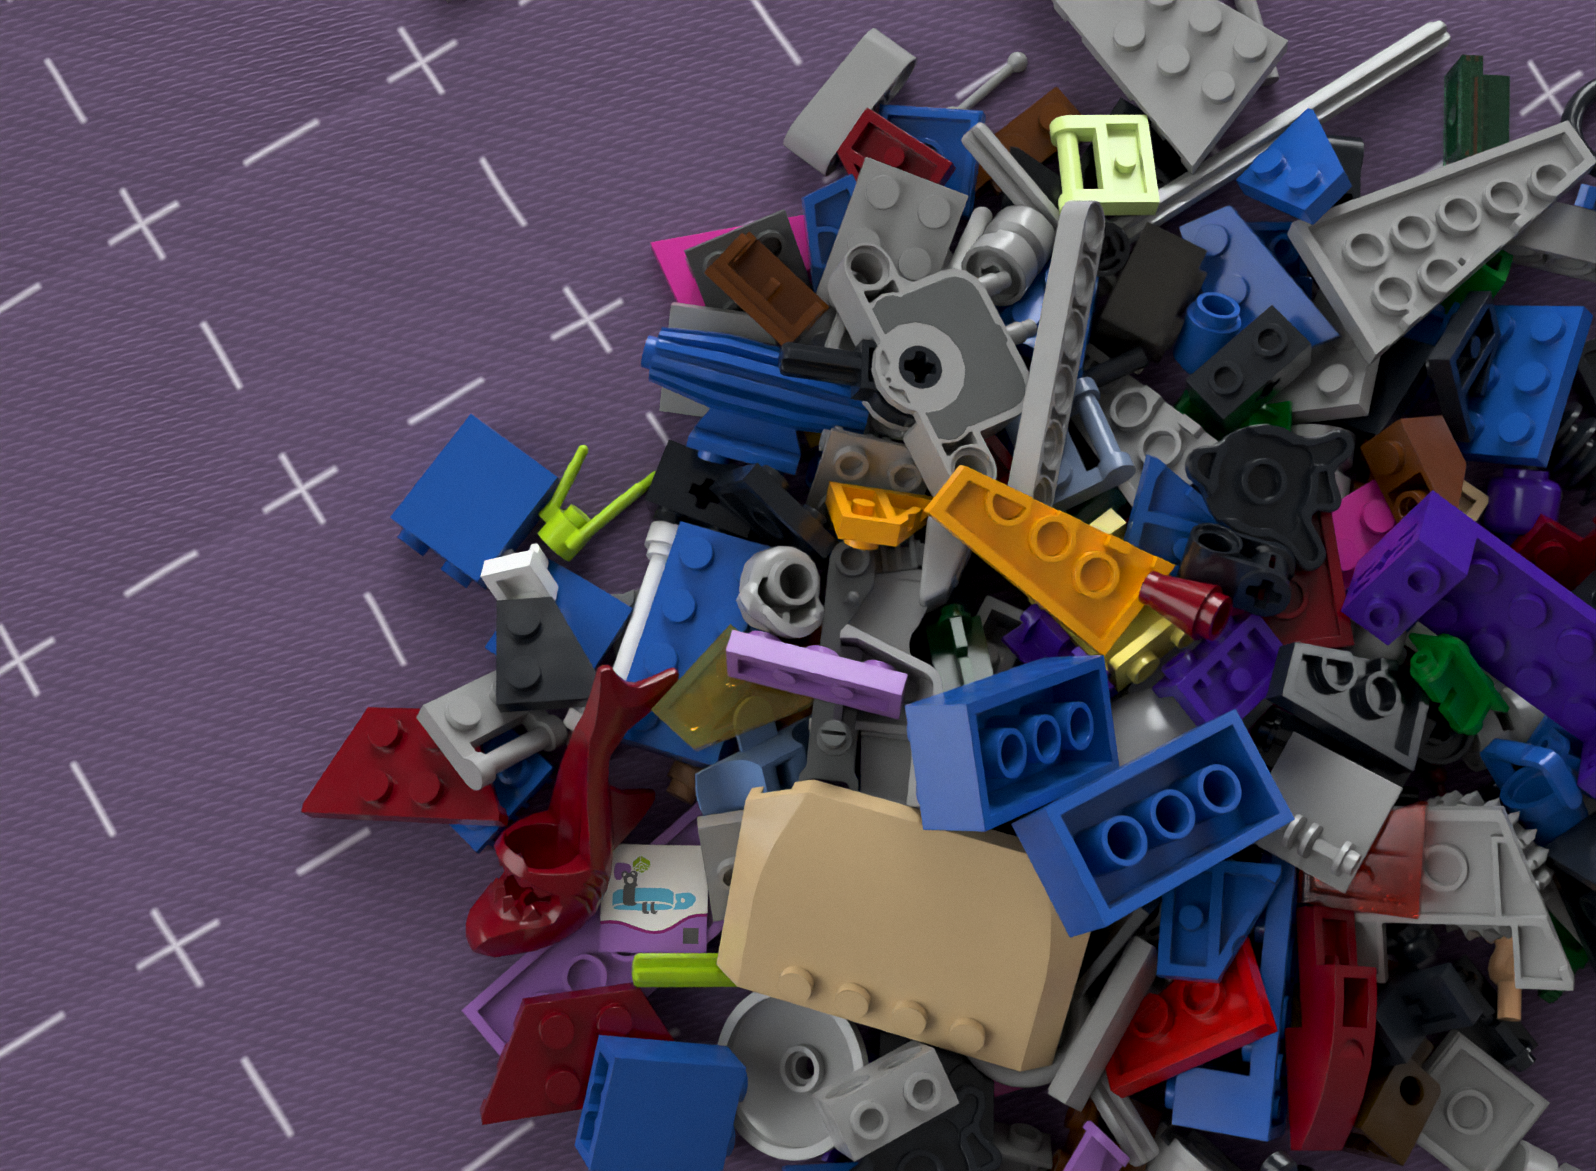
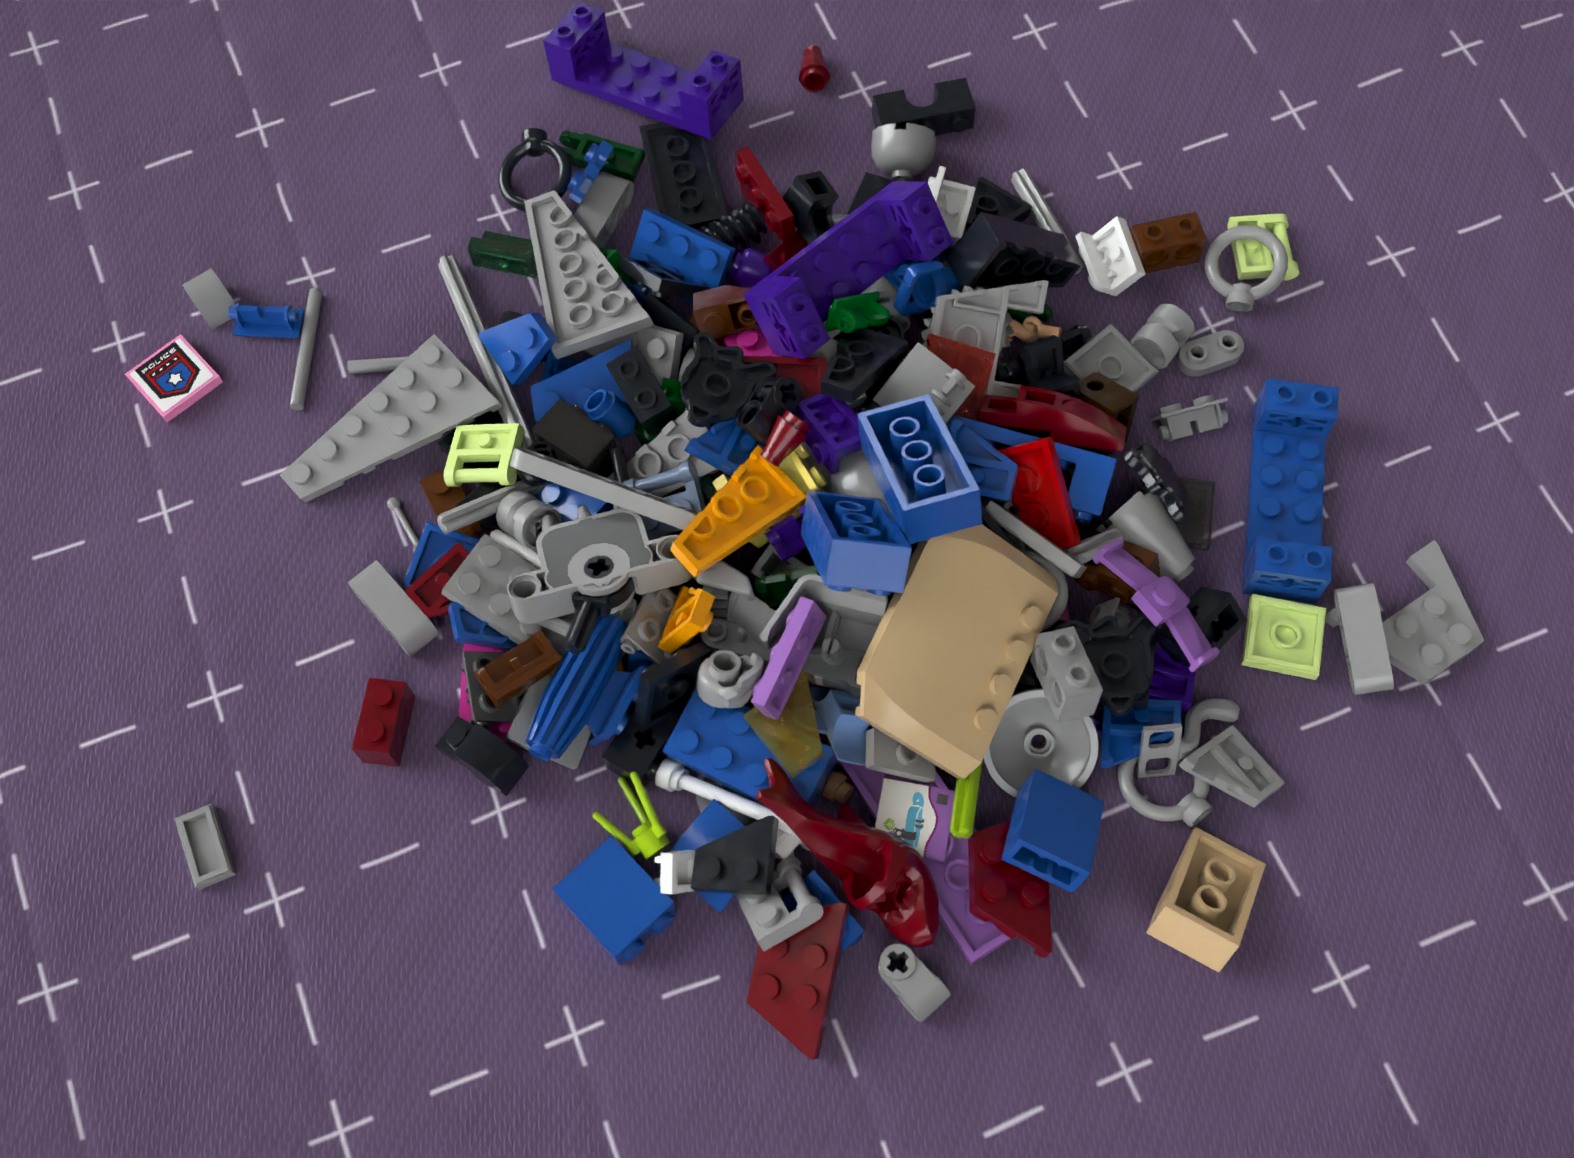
camera: 75 degrees left, 15 degrees down
none -> dark red brick [351,678,415,767]
none -> black brick [435,716,529,797]
none -> light grey piece [877,944,951,1023]

